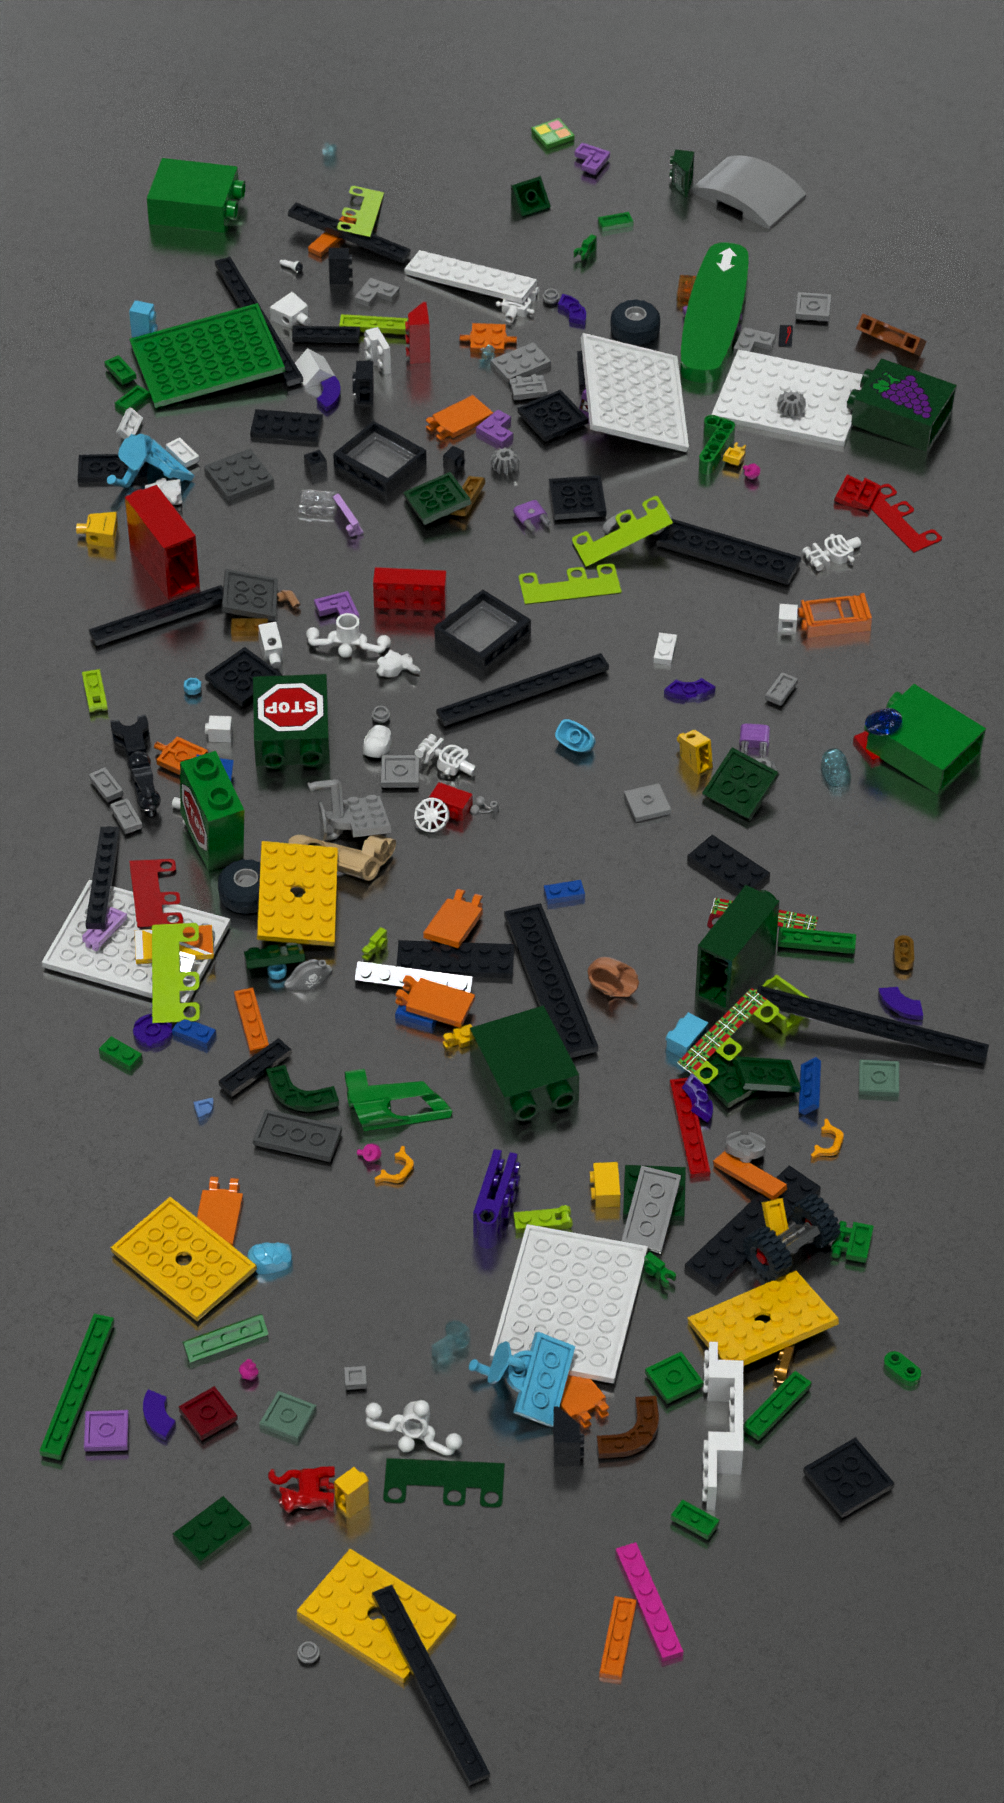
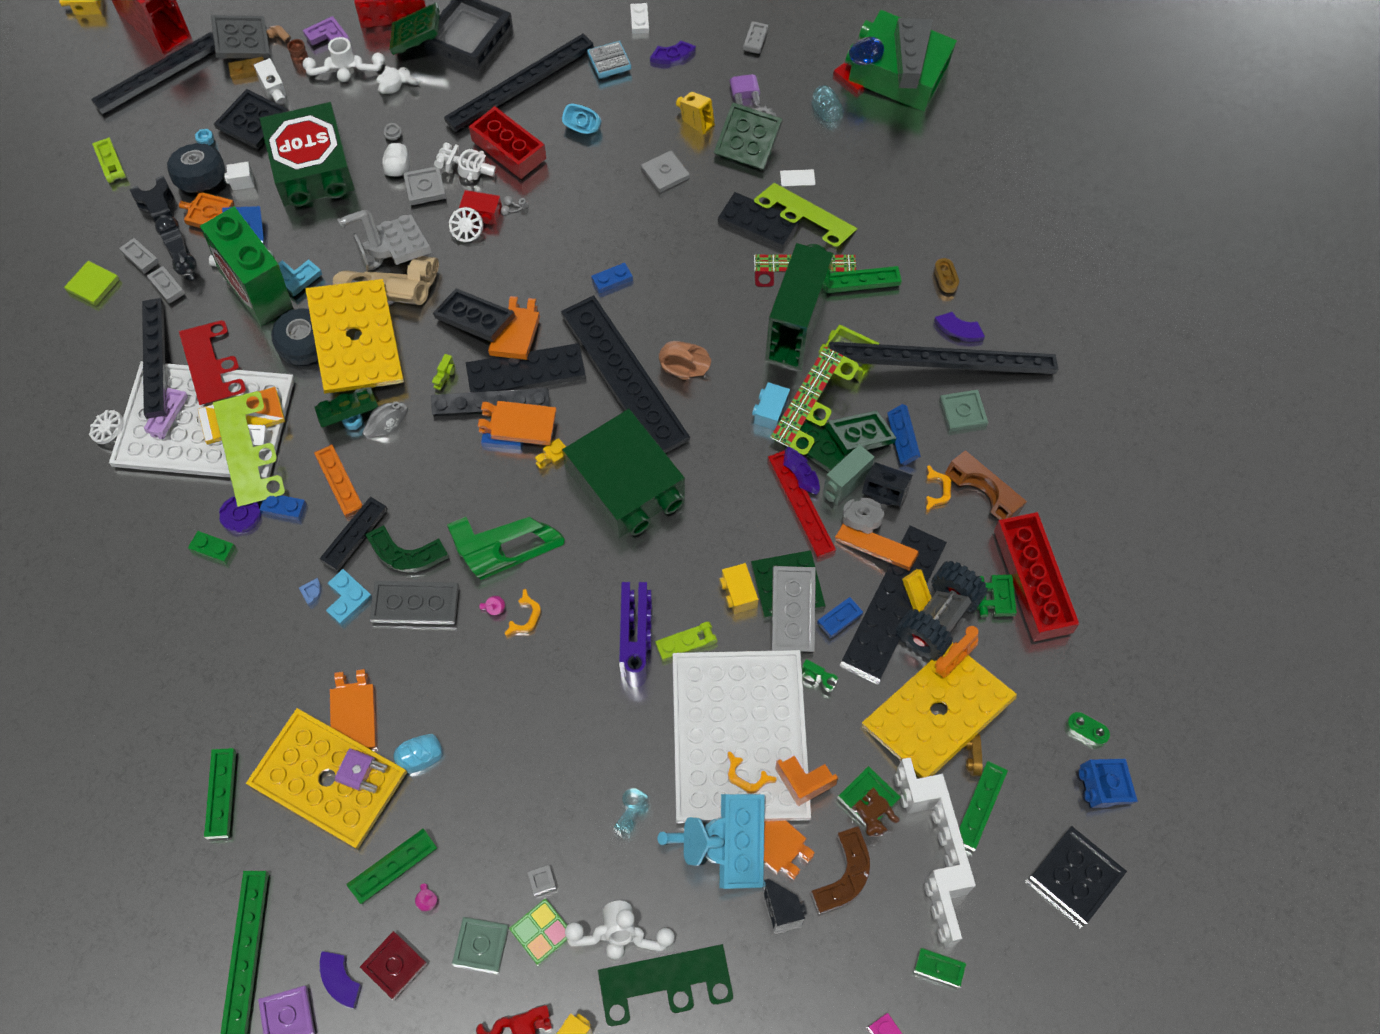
camera: 15 degrees left, 15 degrees up
none -> lime tile [64,261,119,306]
none -> white wheel [89,410,123,444]
none -> black wheel [167,143,226,193]
none -> green plate [204,748,236,839]
none -> medium azure plate [278,260,322,296]
none -> copper wheel [287,39,308,64]
none -> medium azure plate [326,569,372,626]
none -> medium lavender piece [335,748,387,793]
none -> dark green plate [389,2,440,55]
none -> black plate [433,288,516,342]
none -> red brick [469,106,546,179]
none -> tile [509,898,567,966]
none -> tile [587,41,631,78]
none -> light orange helmet [727,752,777,794]
none -> lime piece [754,183,858,247]
none -> orange panel [775,756,838,806]
none -> white sticker [780,169,815,186]
none -> blue plate [817,597,863,639]
none -> sand green brick [823,444,875,506]
none -> reddish brown animal [851,788,900,837]
none -> black brick [862,462,913,507]
none -> dark grey wedge [894,18,933,88]
none -> orange plate [935,626,979,678]
none -> dark orange arch [945,450,1027,520]
none -> red brick [994,512,1079,642]
none -> blue plate [1079,759,1138,808]

